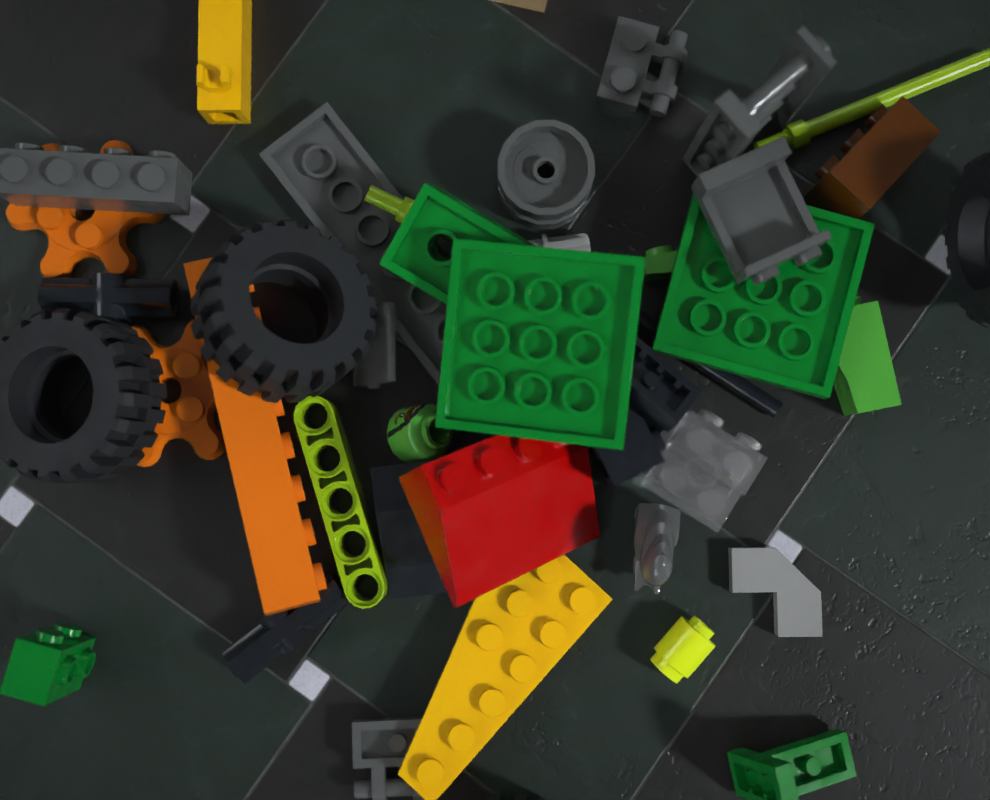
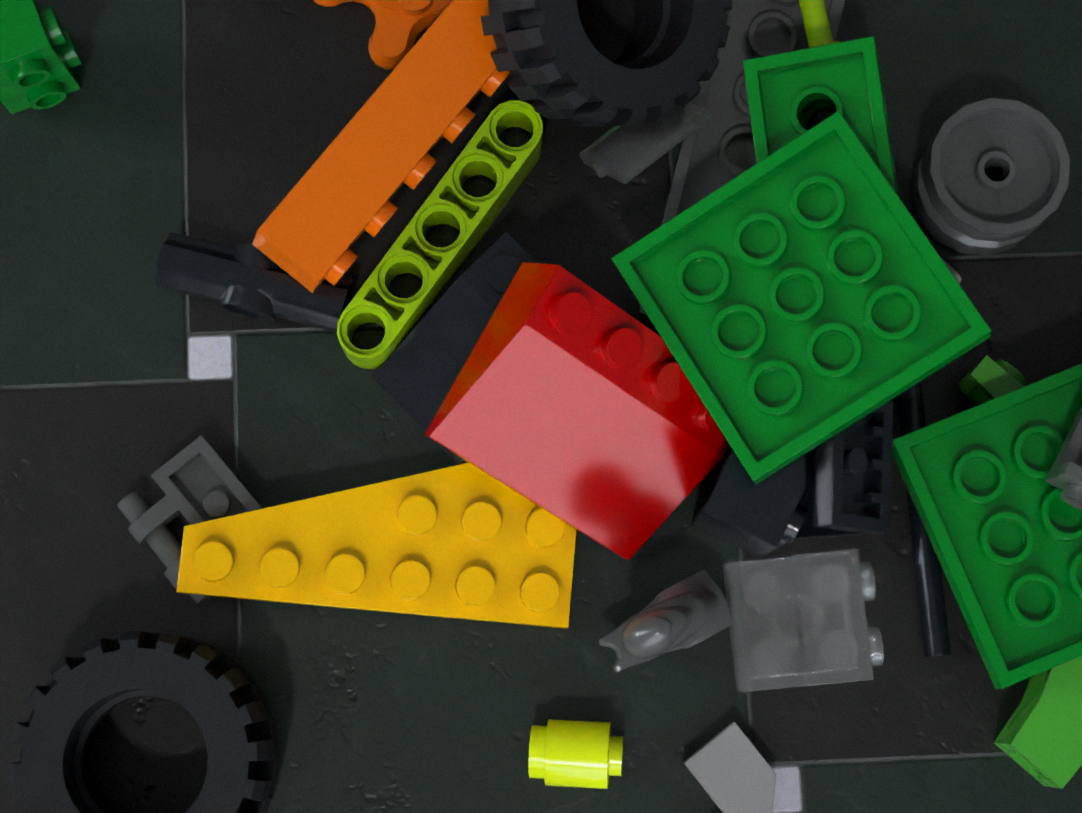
camera: 45 degrees right, 5 degrees down
bright green head [387,403,453,463] -> none

